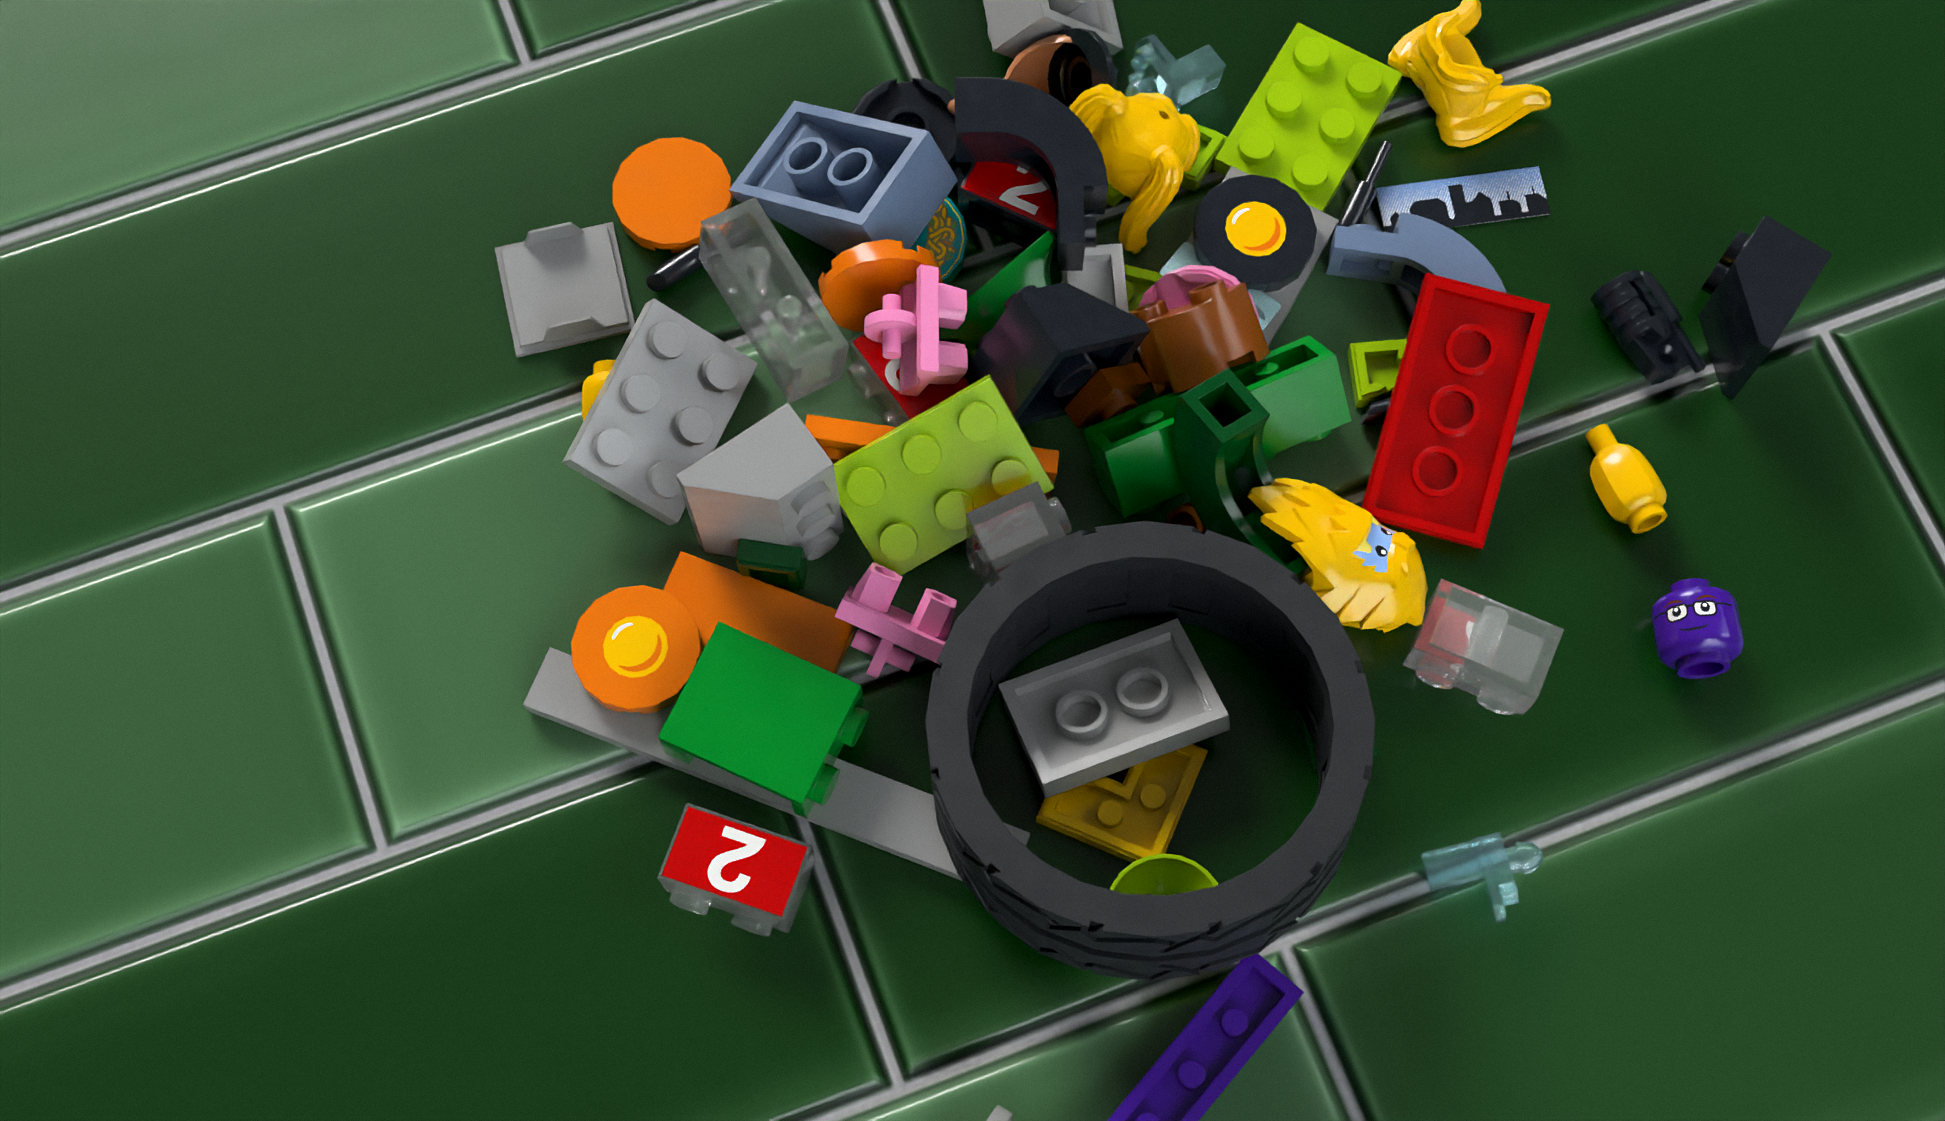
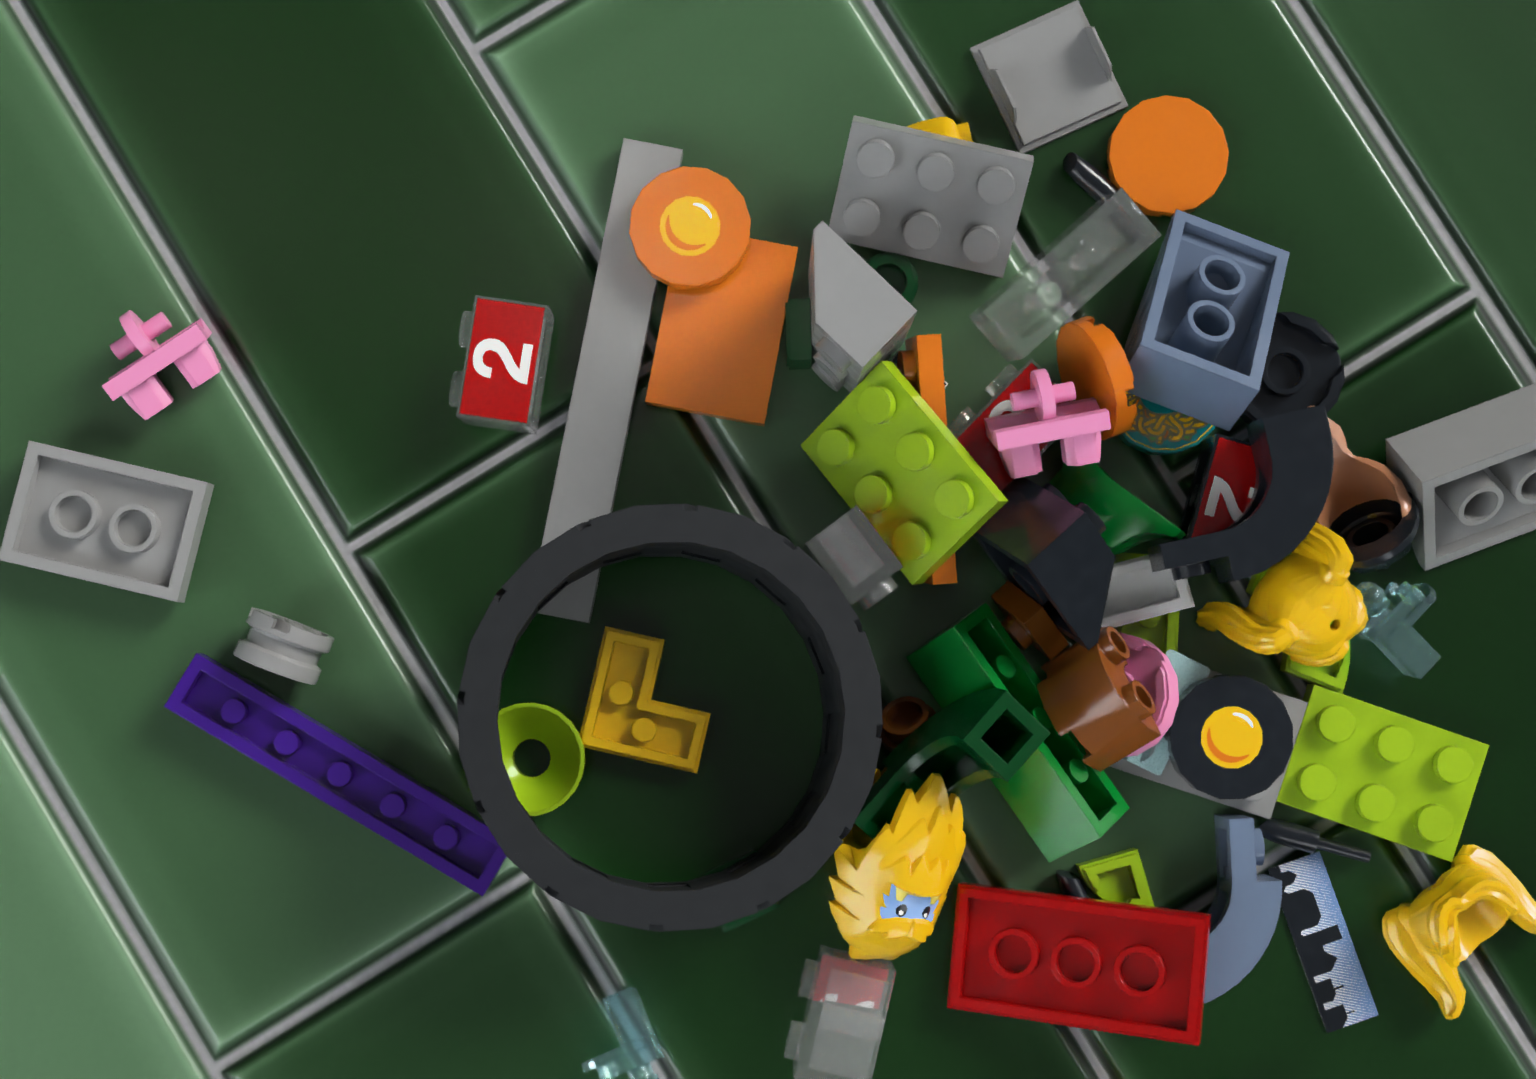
camera: 75 degrees right, 15 degrees up
green panel [658,622,869,819] -> none
bright pink hips [835,563,957,679] -> none
light grey plate [998,618,1230,798] -> none

